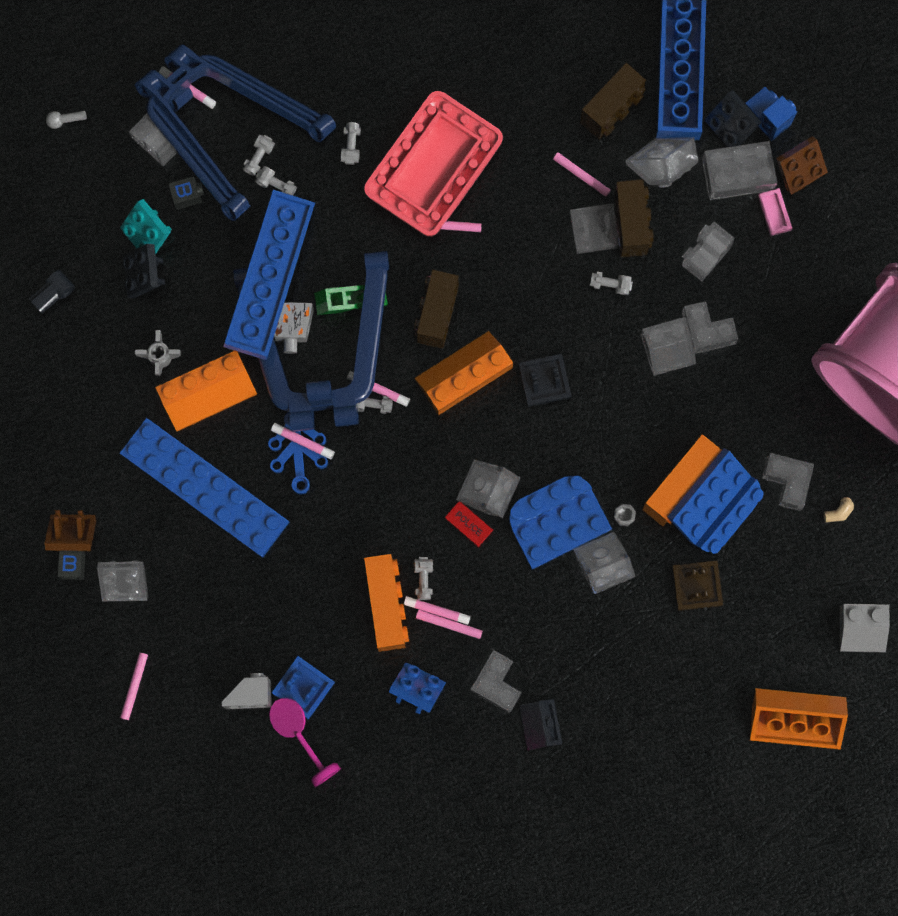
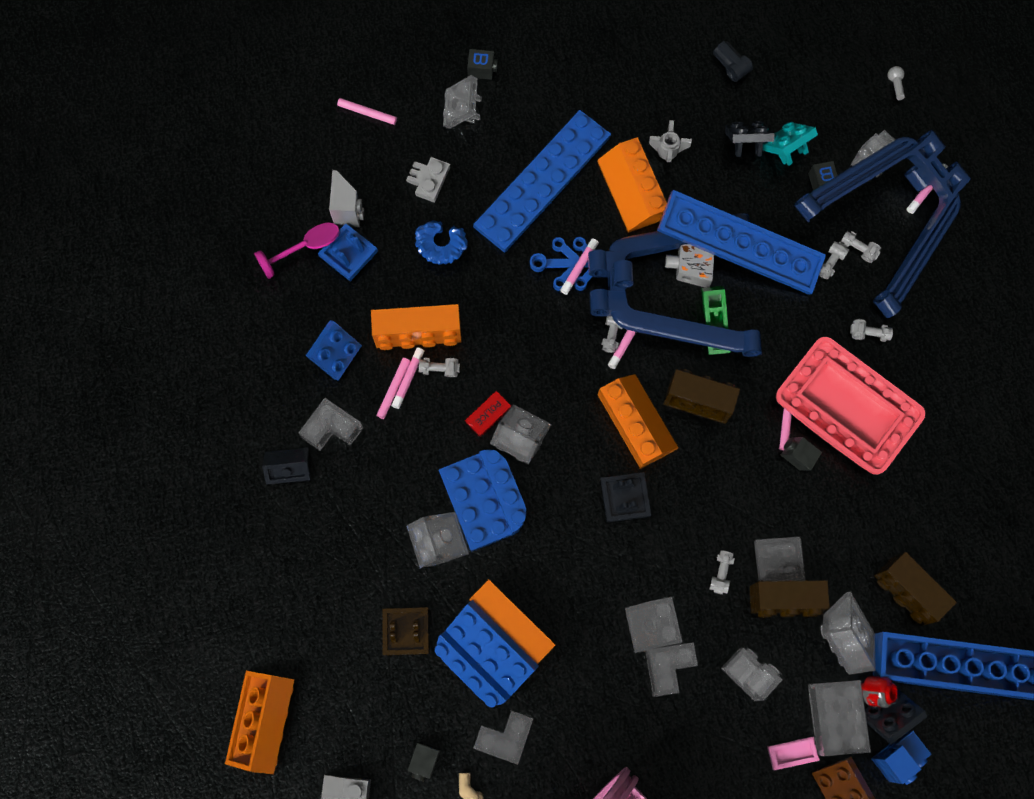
camera: 90 degrees right, 5 degrees down
reddish brown plate [44,510,96,551] -> none
bright pink piece [553,153,611,197] -> none
light grey tile [614,504,636,526] -> none
none -> light grey hinge [406,157,450,203]
none -> pearl dark grey brick [408,743,440,781]
none -> blue piece [415,221,467,265]
none -> pearl dark grey brick [781,437,822,470]
none -> red head [860,675,898,708]

